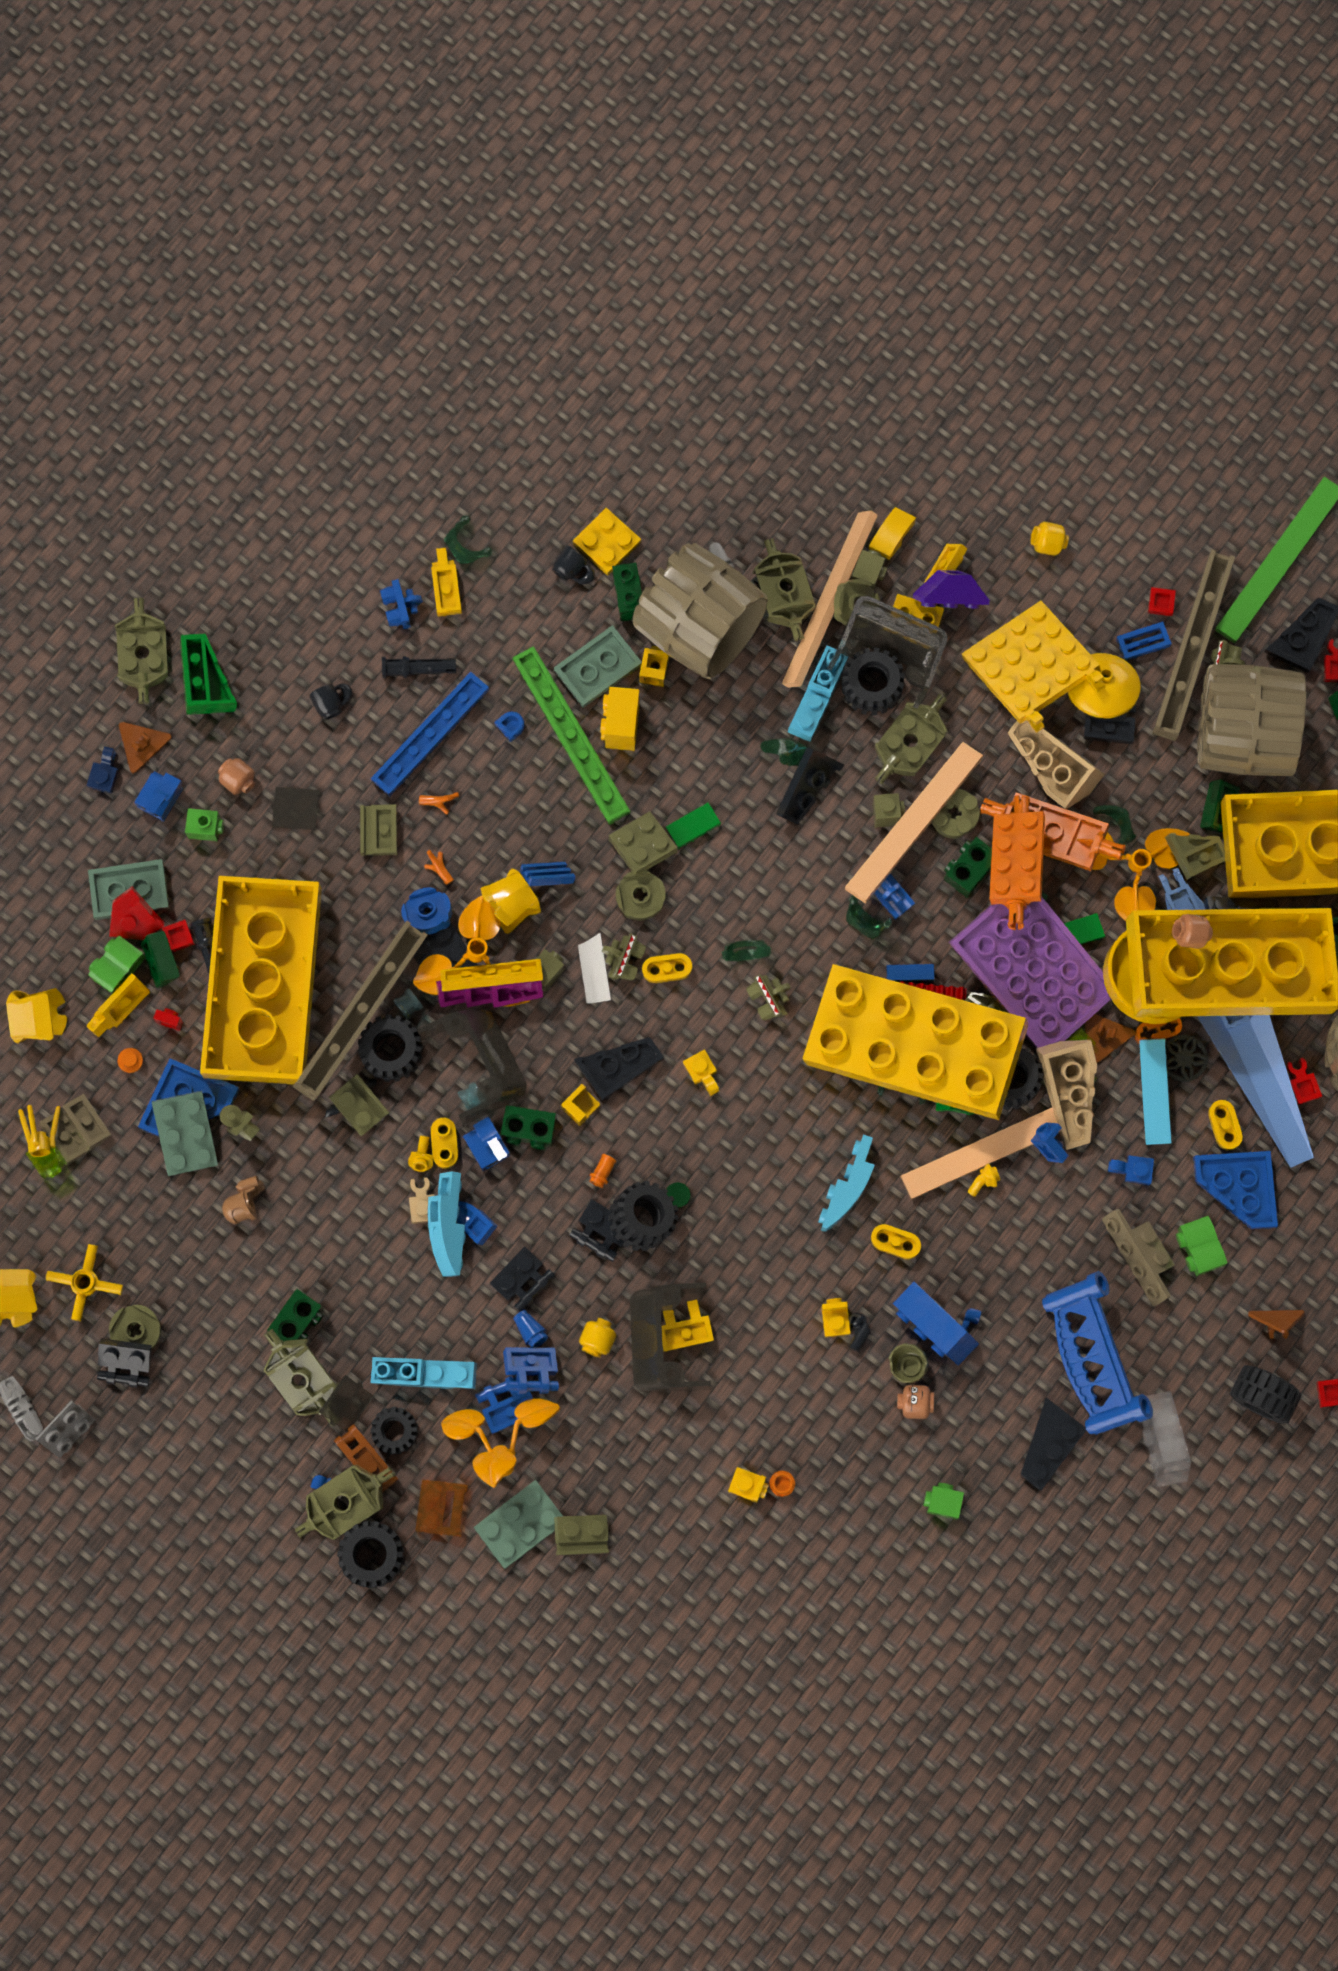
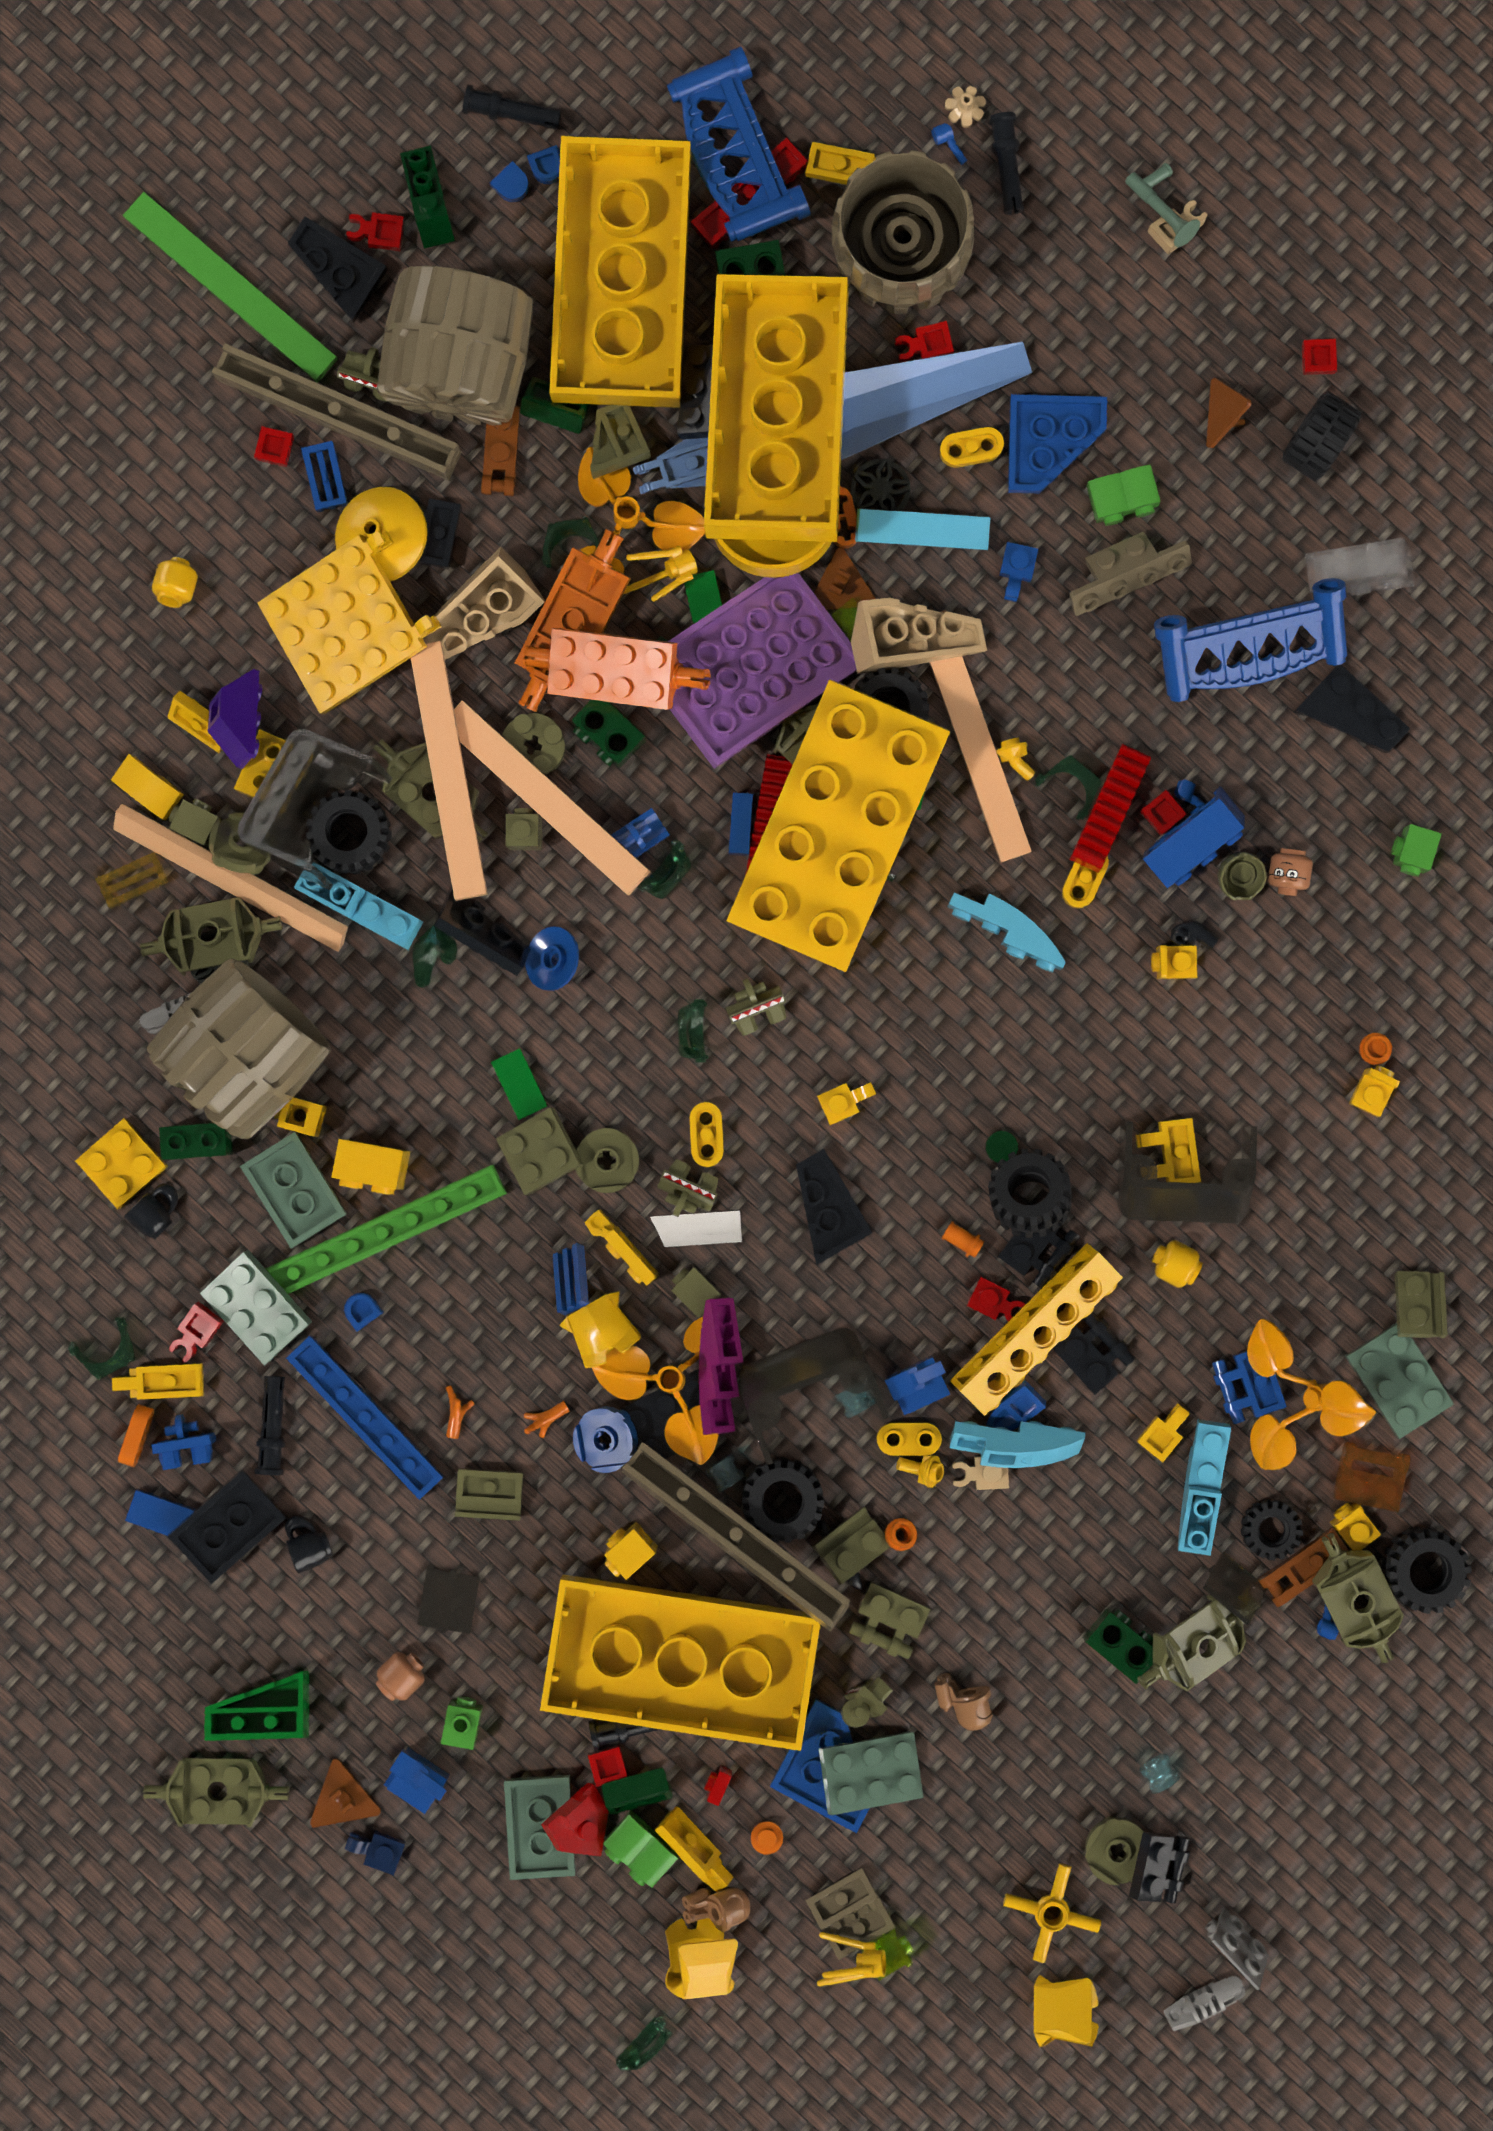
camera: 80 degrees left, 10 degrees up
yellow tile [440,959,543,991] -> none
dark green brick [501,1105,557,1150] -> none
blue plate [503,1347,559,1394] -> none
blue cone [513,1310,548,1348] -> none
yellow panel [561,1084,600,1126] -> none
blue bracket [1031,1122,1069,1163] -> none
nougat head [1172,914,1213,949] -> none
none -> clear yellow tile [95,852,169,909]
none -> orange beam [118,1404,155,1467]
none -> blue tile [125,1489,196,1536]
none -> black plate [168,1469,286,1584]
none -> plate [169,1302,224,1362]
none -> plate [200,1250,312,1366]
none -> light nougat tile [411,641,488,901]
none -> dark orange plate [481,407,520,496]
none -> blue dish [525,926,579,991]
none -> yellow hinge [584,1209,659,1286]
none -> yellow brick [604,1522,658,1580]
none -> yellow plant [623,546,697,602]
none -> medium nougat piece [682,1887,750,1932]
none -> olive plate [849,1581,931,1659]
none -> orange plate [885,1518,917,1551]
none -> yellow brick [950,1243,1123,1416]
none -> red plate [966,1276,1026,1322]
none -> clear green helmet [1035,755,1101,821]
none -> red gear [1069,744,1151,873]
none -> yellow plate [1136,1403,1190,1462]
none -> clear light blue wheel [1139,1754,1180,1794]
none -> red plate [1140,790,1186,836]
none -> yellow bracket [1330,1502,1381,1550]

